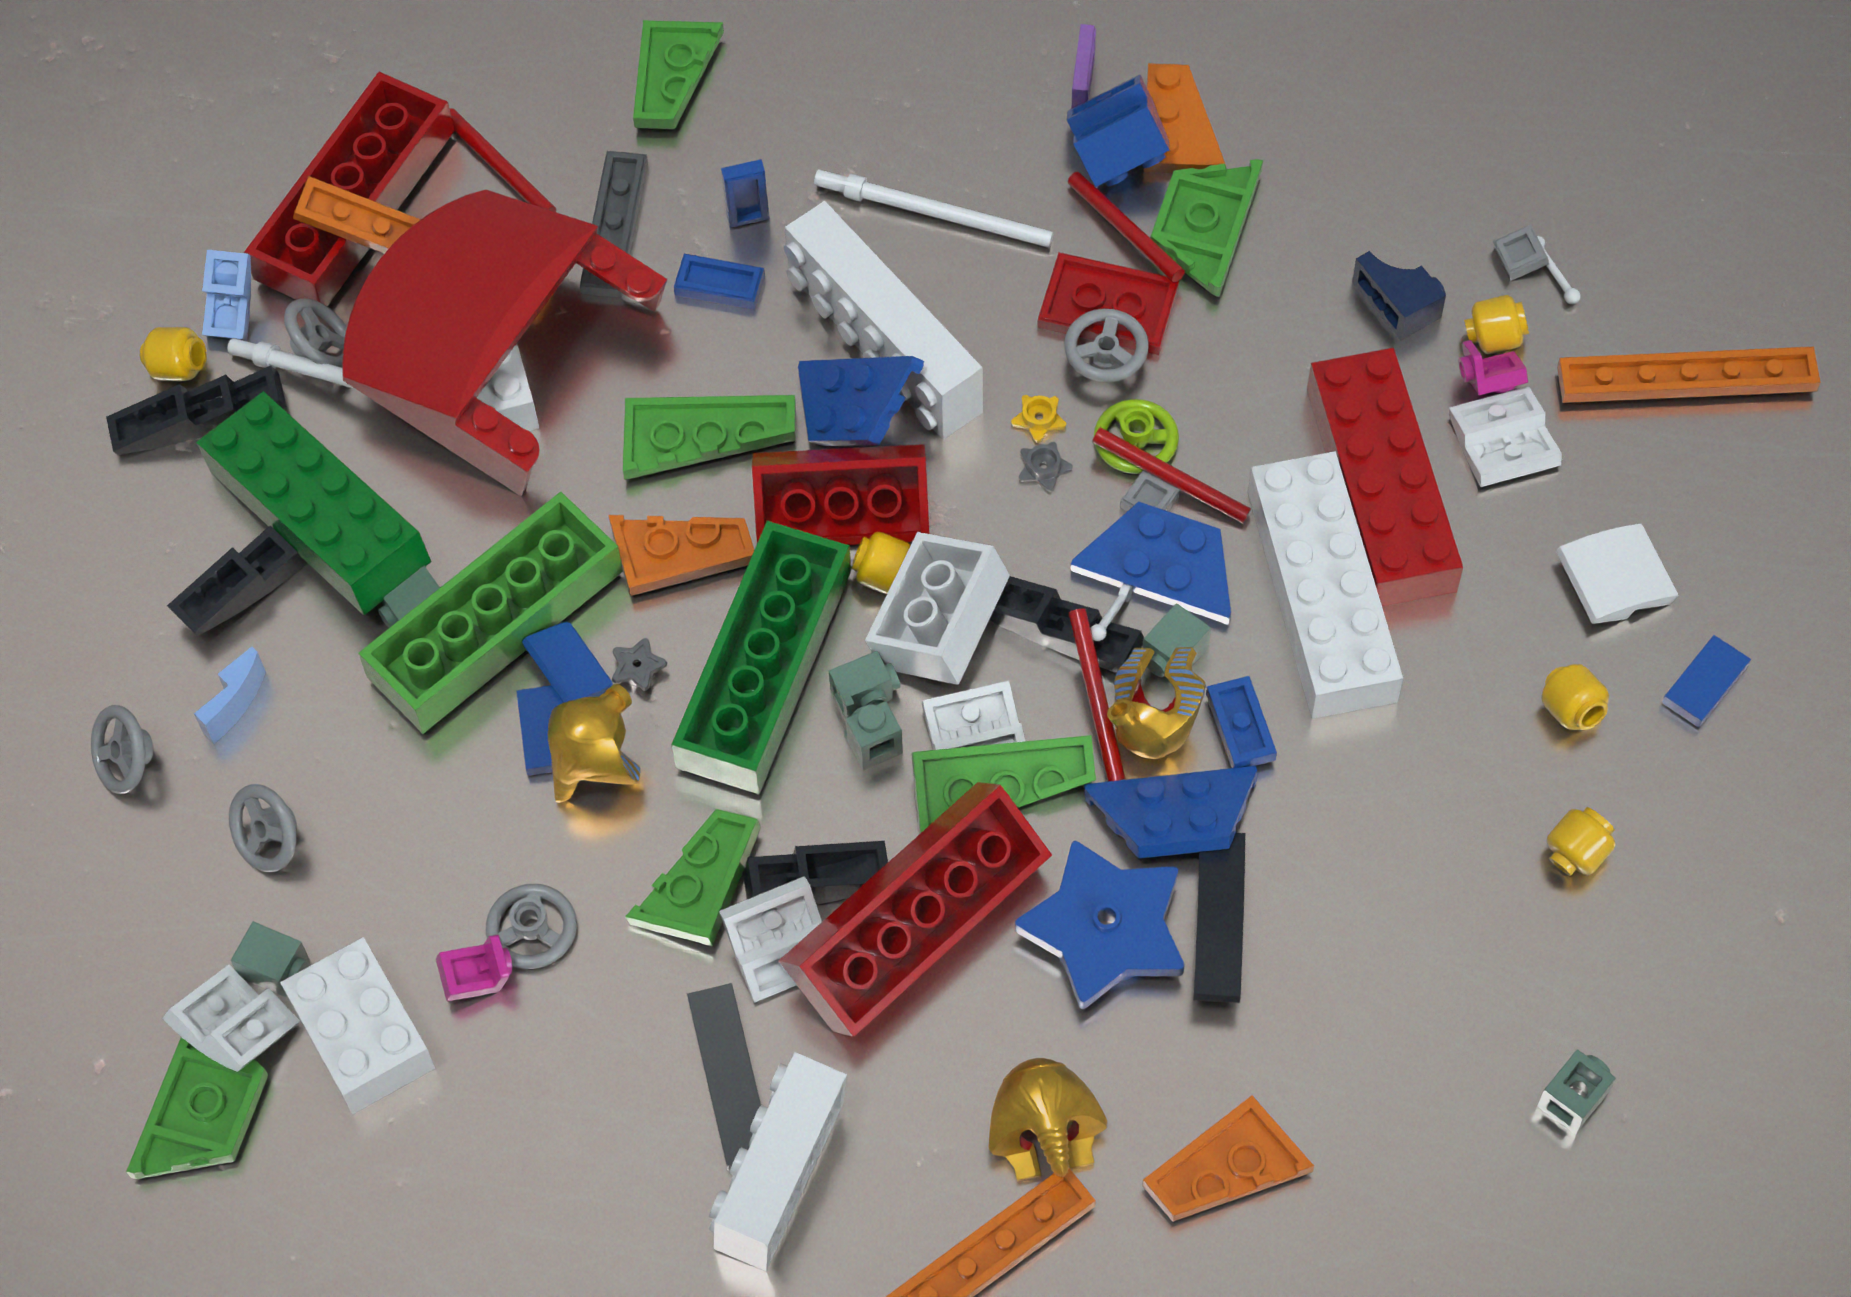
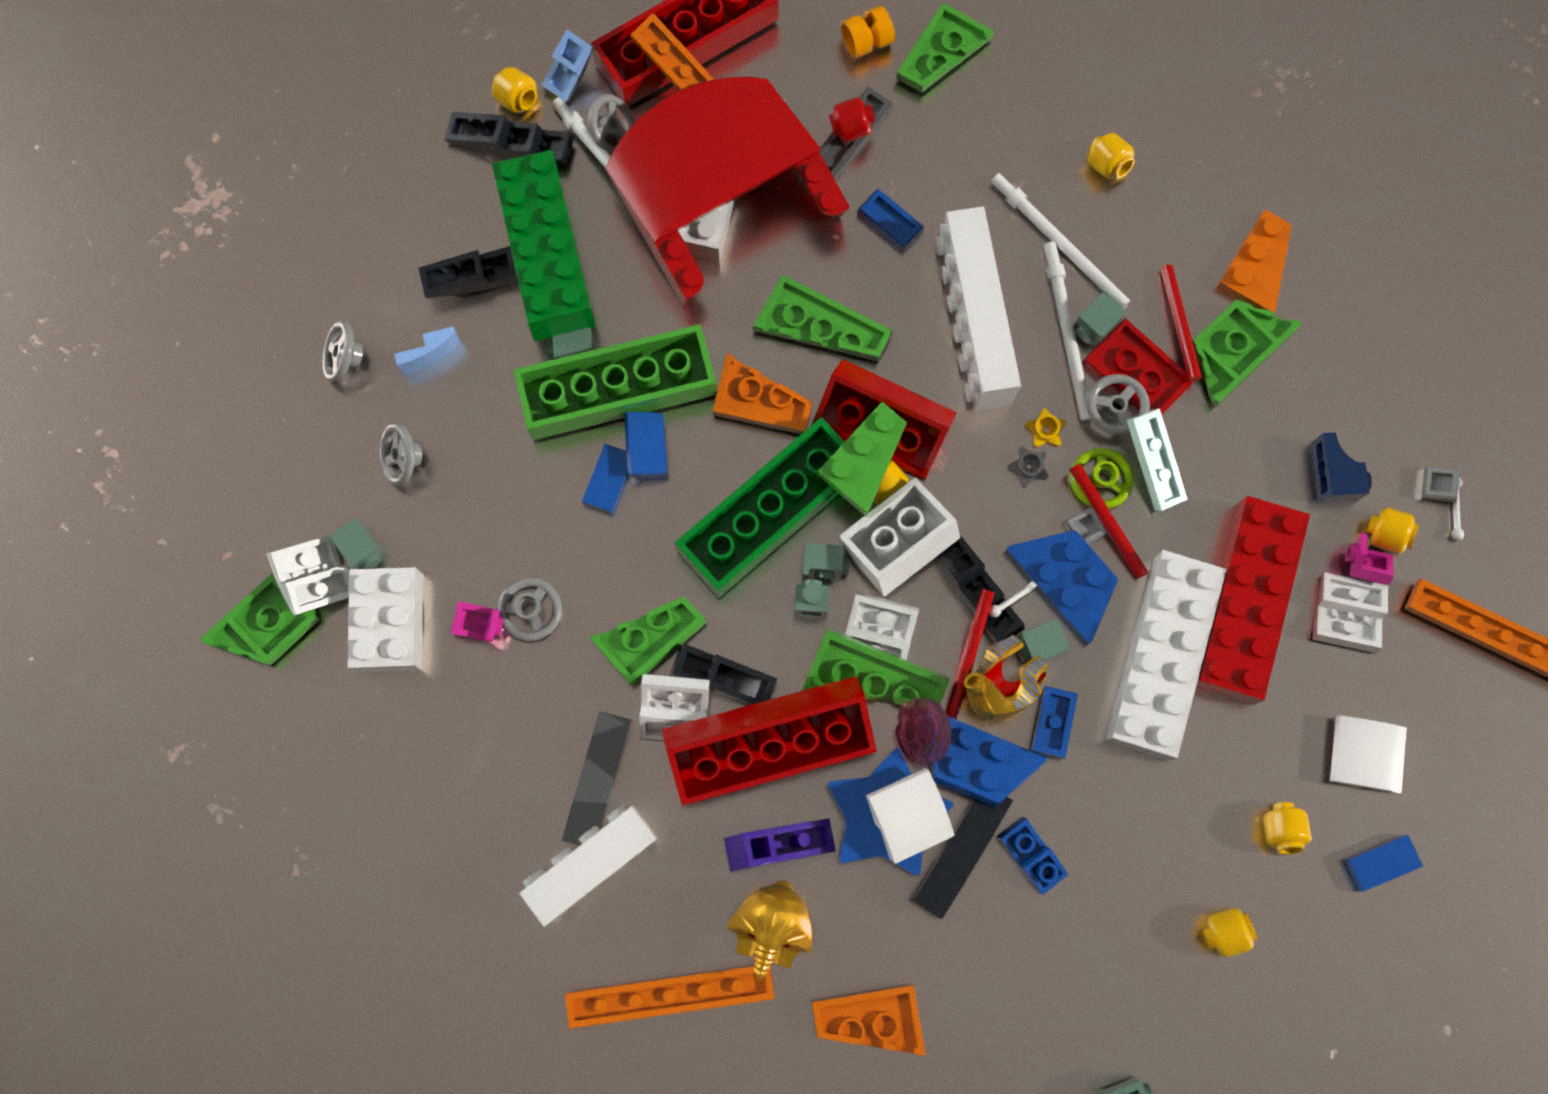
camera: 25 degrees right, 15 degrees up
red bar [450,108,556,212] -> none
pearl gold piece [548,683,640,802] -> none
flat silver plate [612,638,667,691] -> none
blue tile [721,159,770,227] -> none
blue wing [798,356,924,446] -> none
blue piece [1067,75,1170,187] -> none
medium lavender tile [1071,24,1096,109] -> none
none -> dark purple slope [724,818,836,872]
none -> bright green wing [817,402,907,517]
none -> red head [829,97,876,143]
none -> light orange wheel [840,5,895,59]
none -> white slope [866,768,955,864]
none -> clear pink tile [896,697,951,765]
none -> blue slope [997,816,1069,895]
none -> white bar [1044,242,1091,422]
none -> sand green brick [1074,291,1127,348]
none -> yellow head [1088,133,1135,180]
none -> light aqua plate [1126,409,1188,511]

